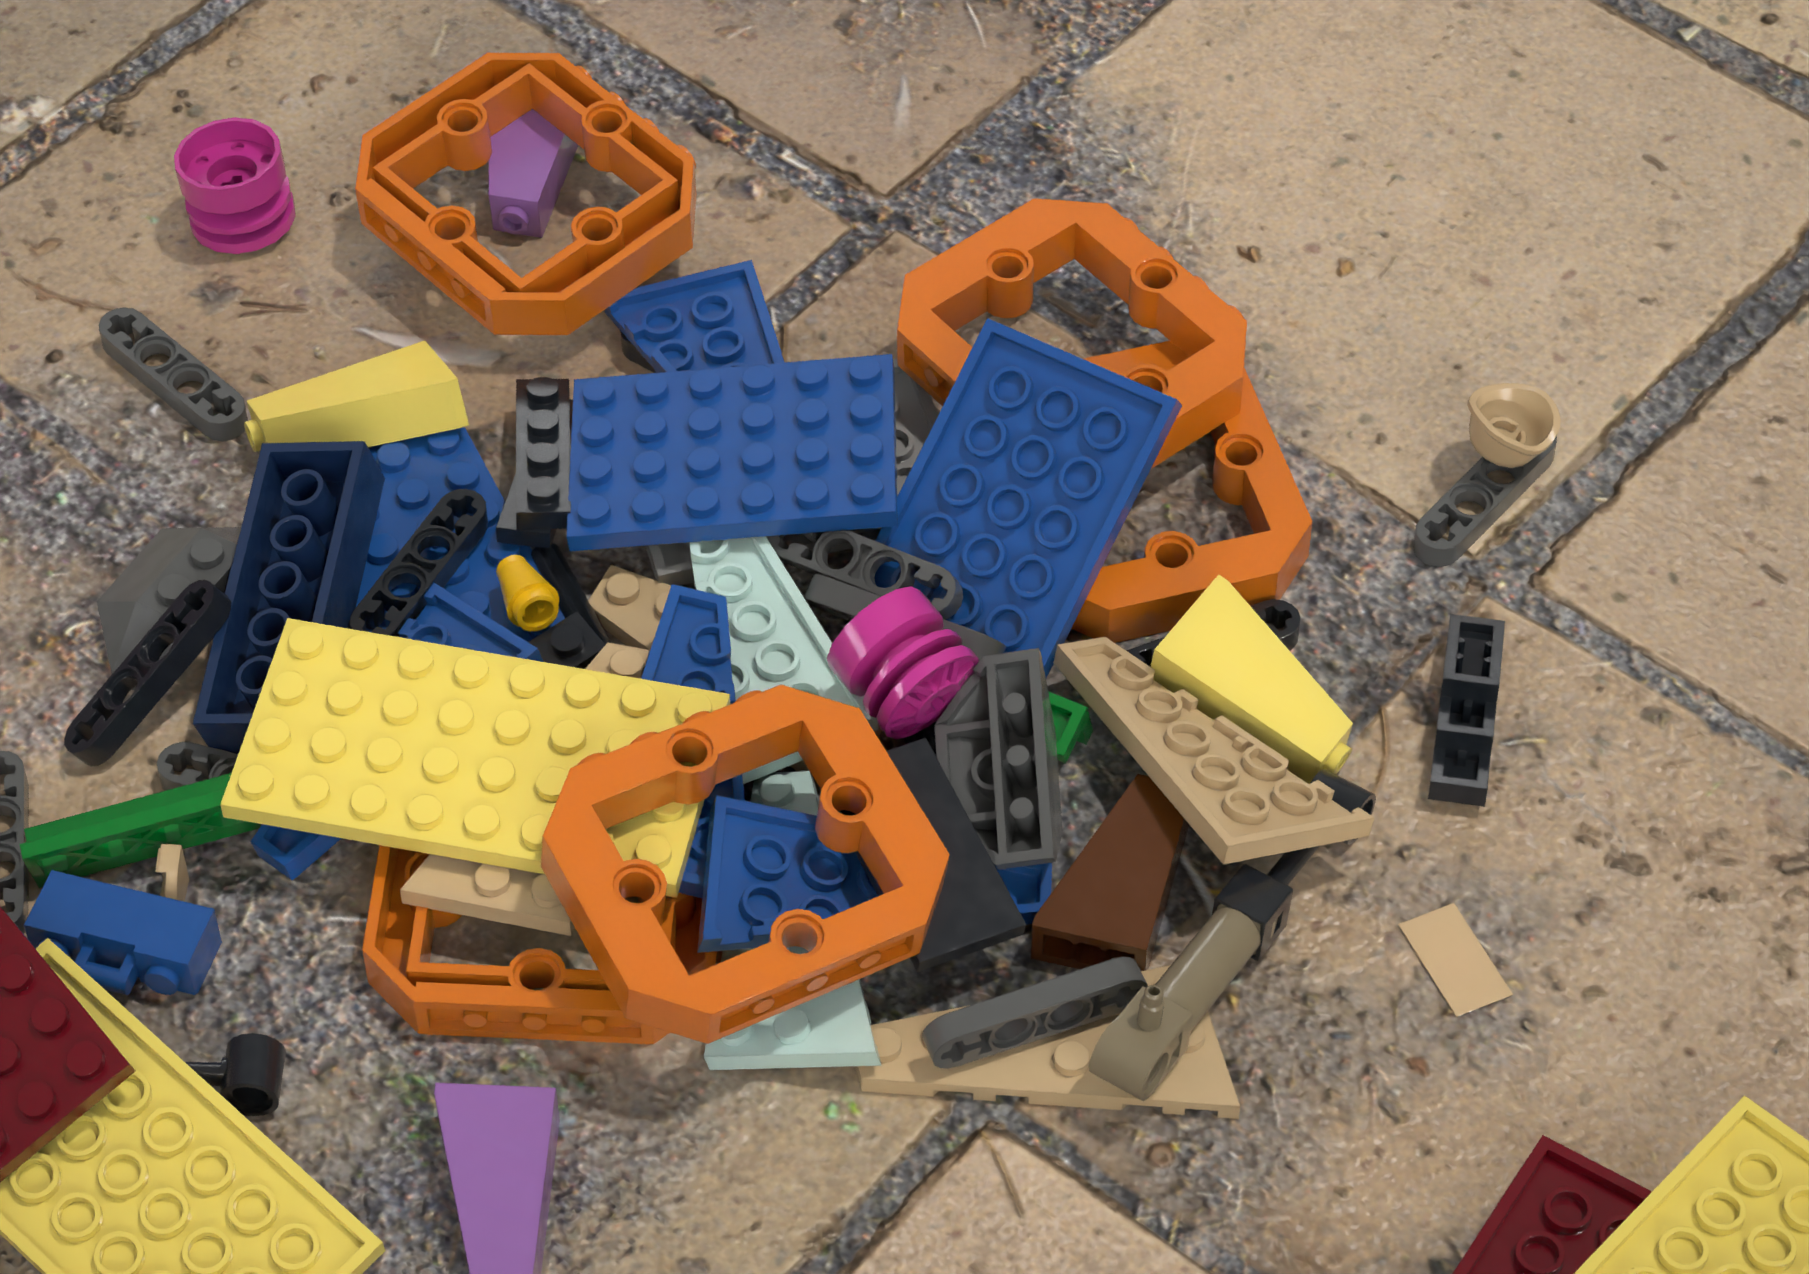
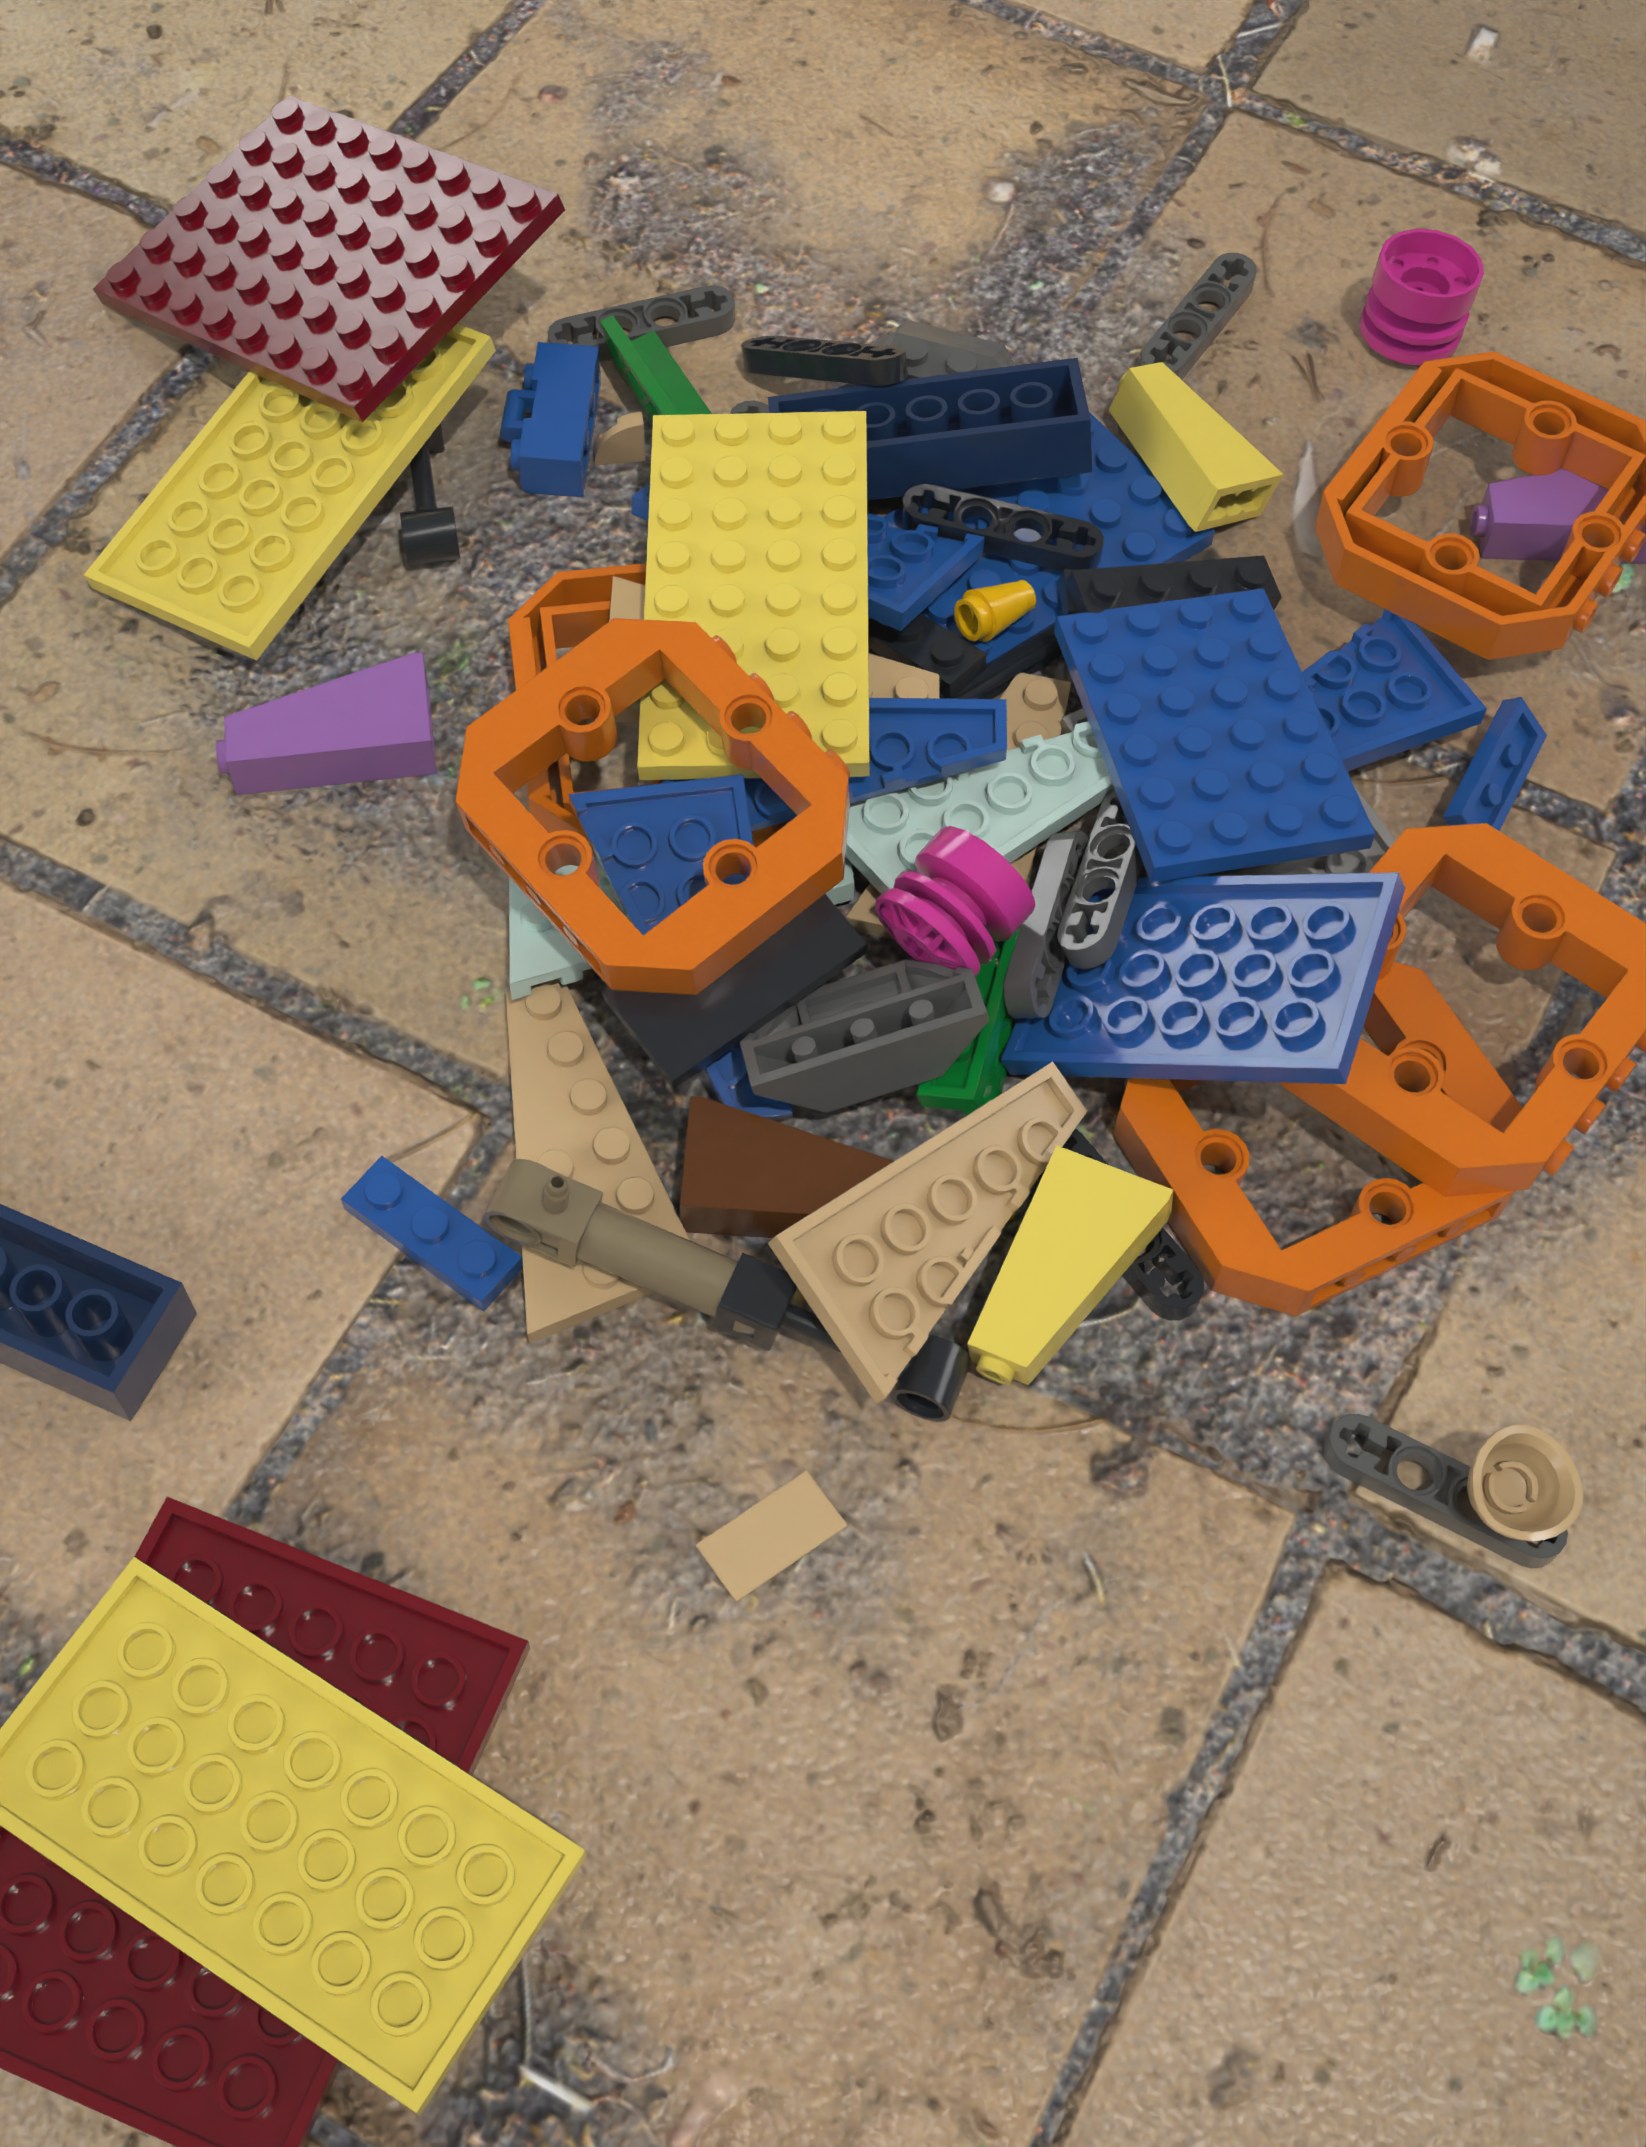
camera: 75 degrees right, 10 degrees up
dark grey beam [921,957,1148,1069] -> none
black slope [1428,614,1505,807] -> none
none -> blue plate [341,1156,523,1312]
none -> blue plate [1443,697,1547,831]

